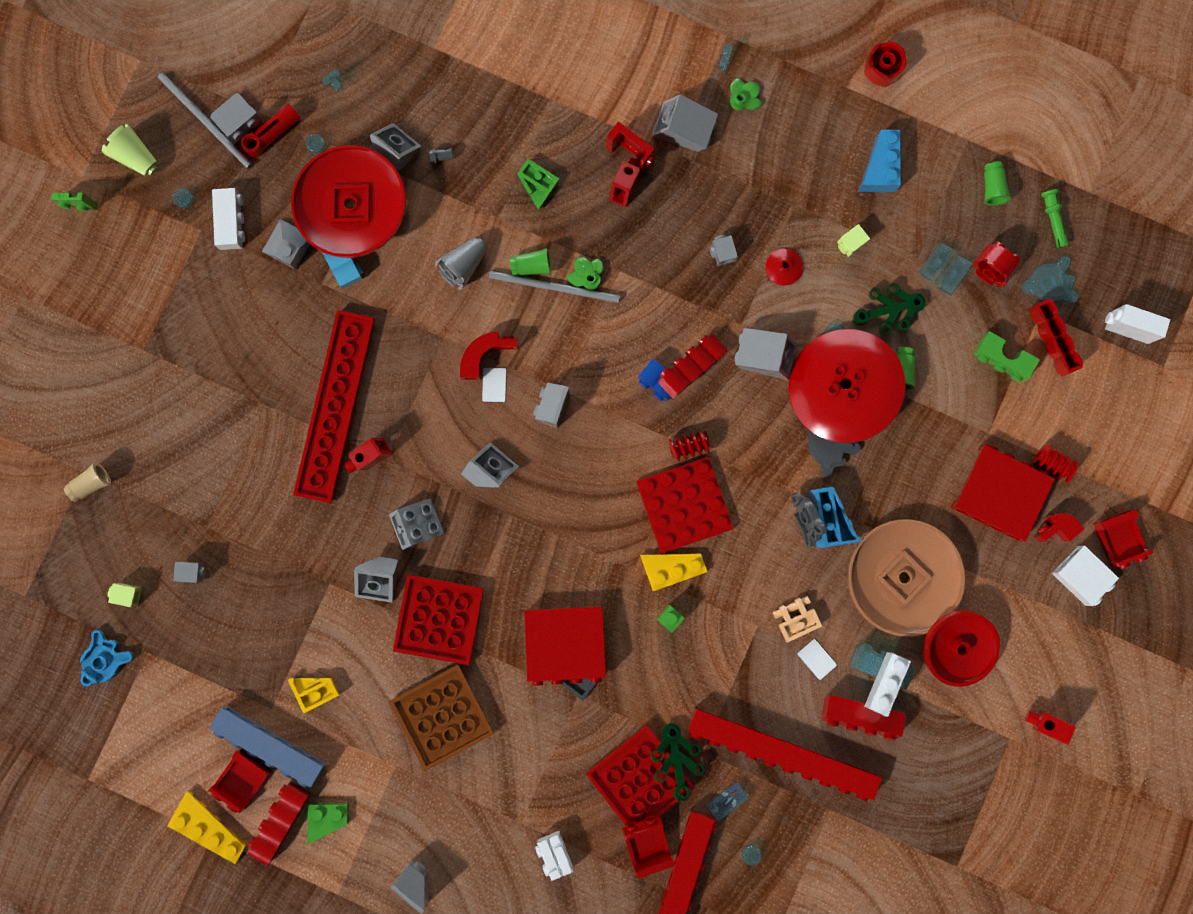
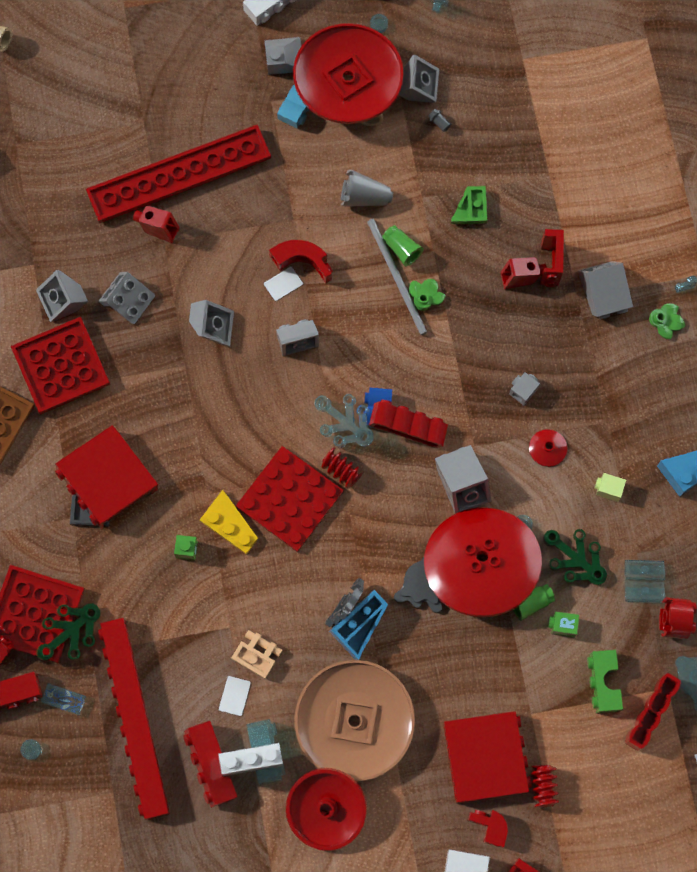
camera: 55 degrees right, 10 degrees down
none -> clear light blue plant [314,394,374,448]
none -> bright green brick [549,612,579,637]

